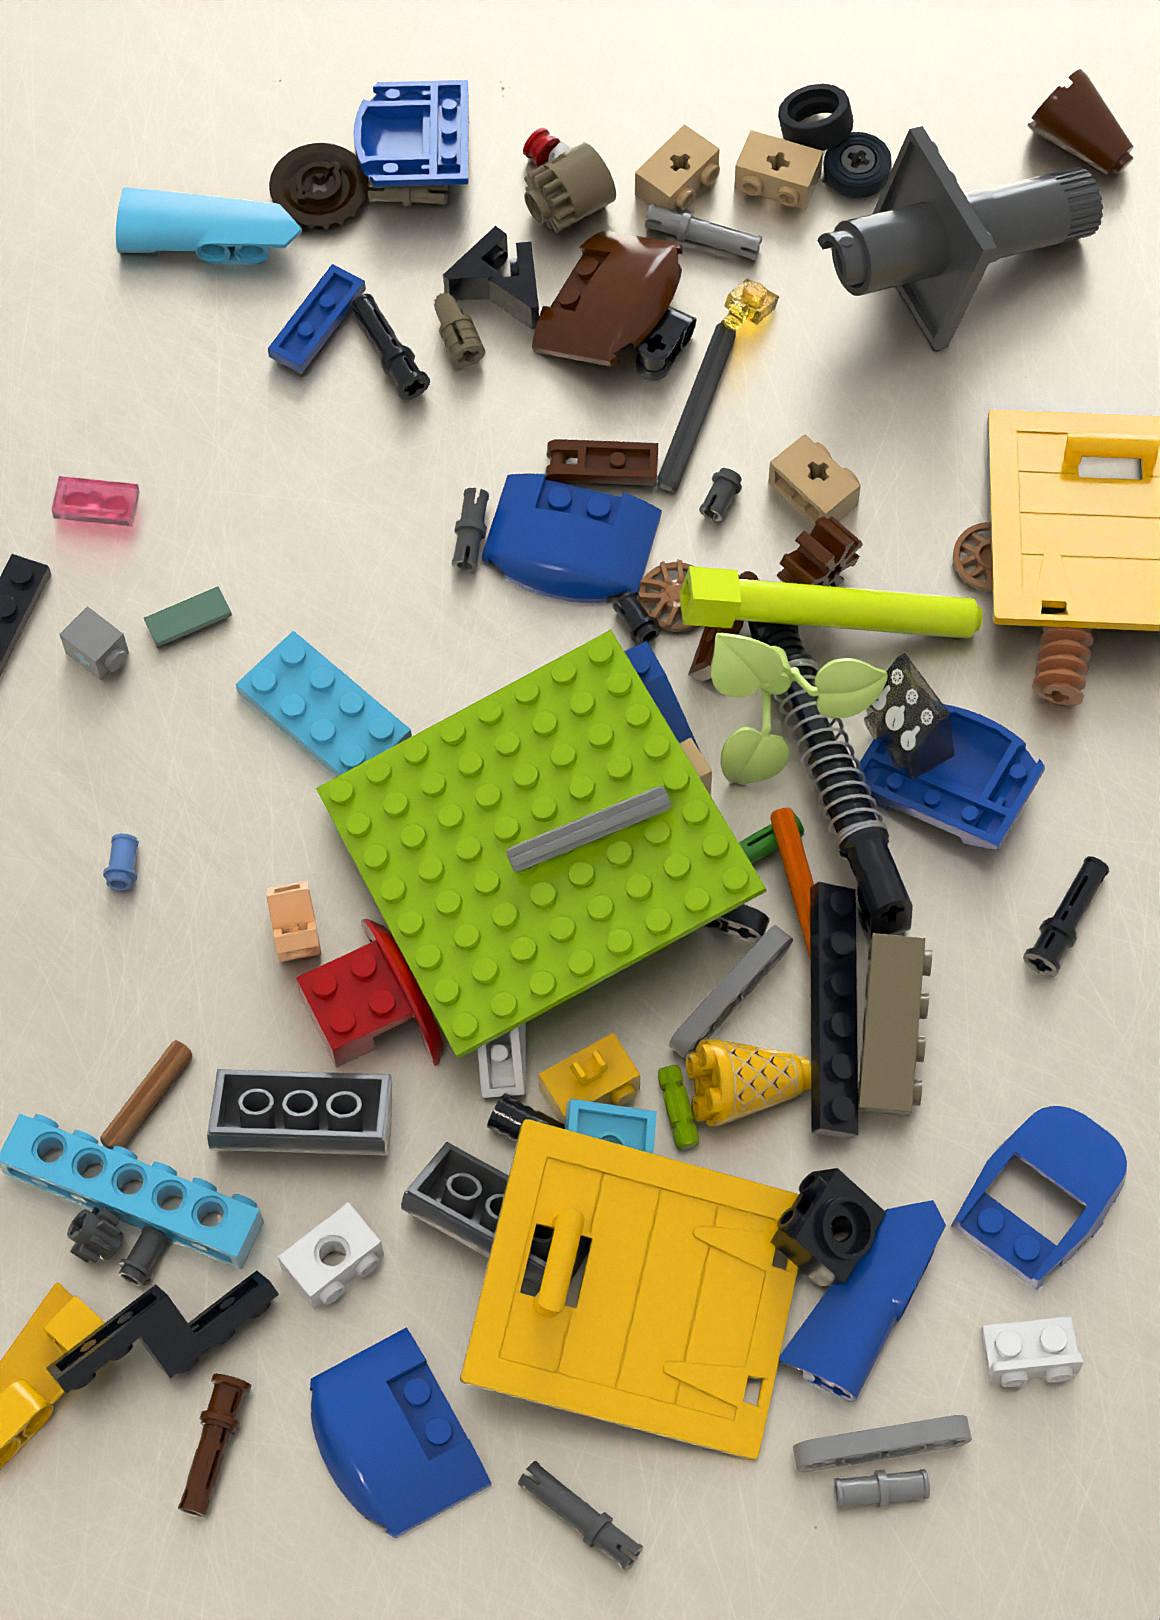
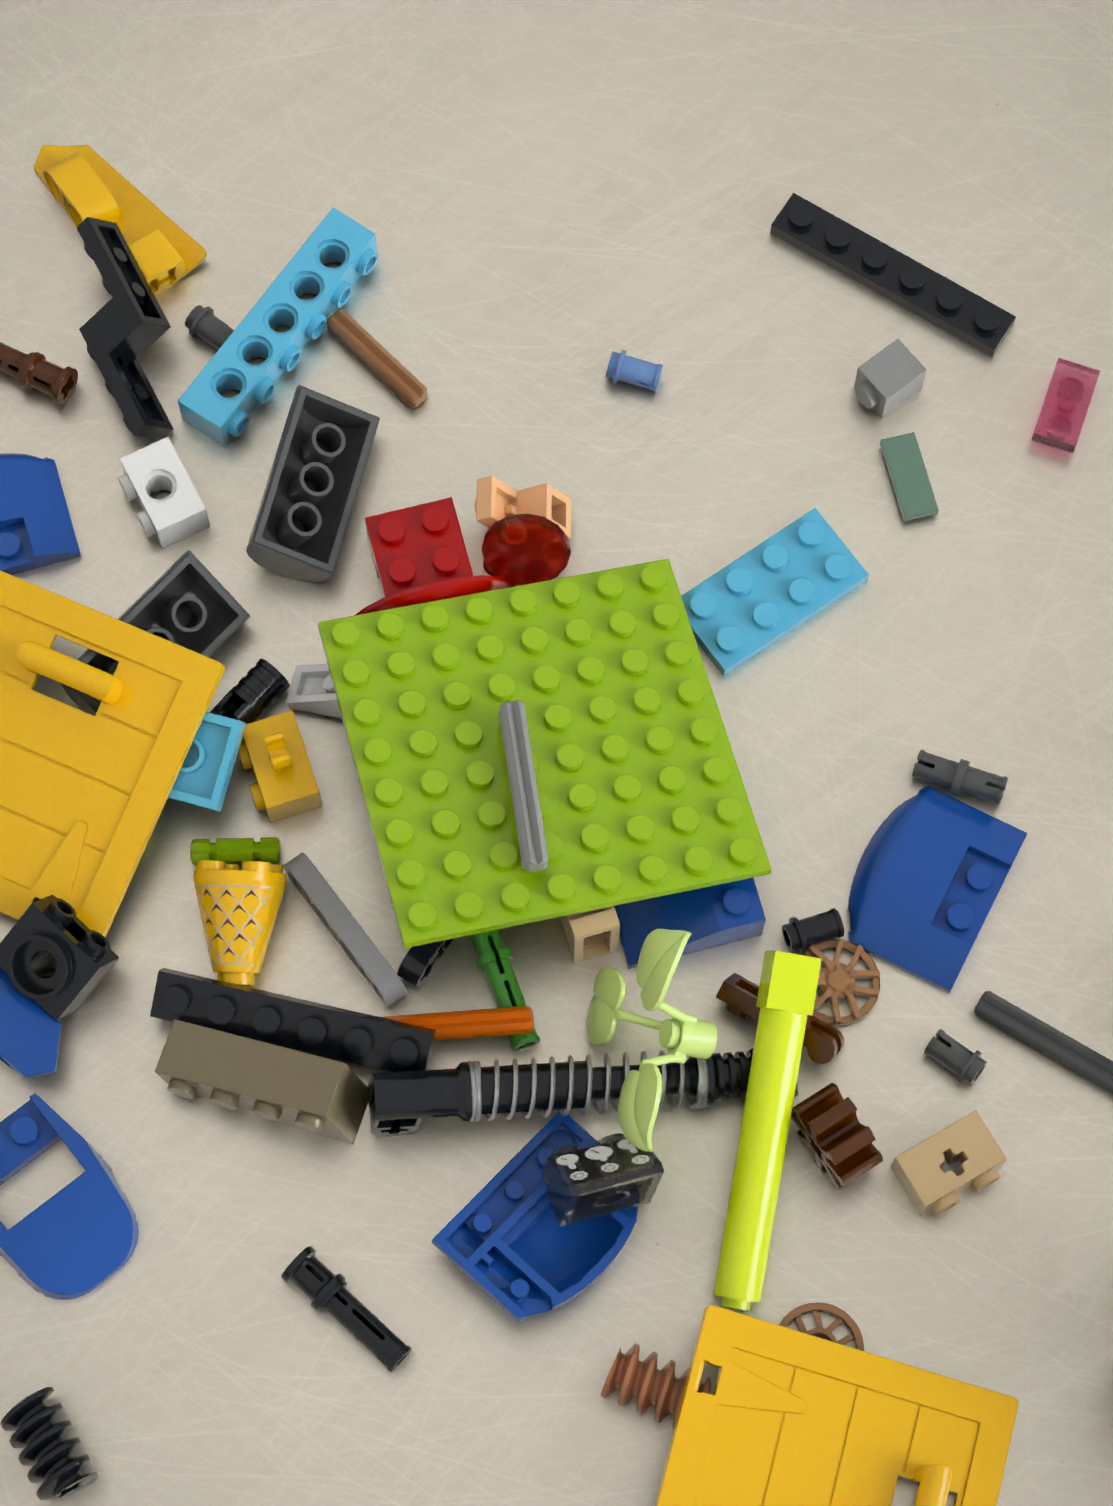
camera: 100 degrees right, 5 degrees up
dark grey gear [67,1207,123,1263] -> none
reddish brown plate [545,439,658,486] -> none
none -> clear red dish [481,513,571,585]

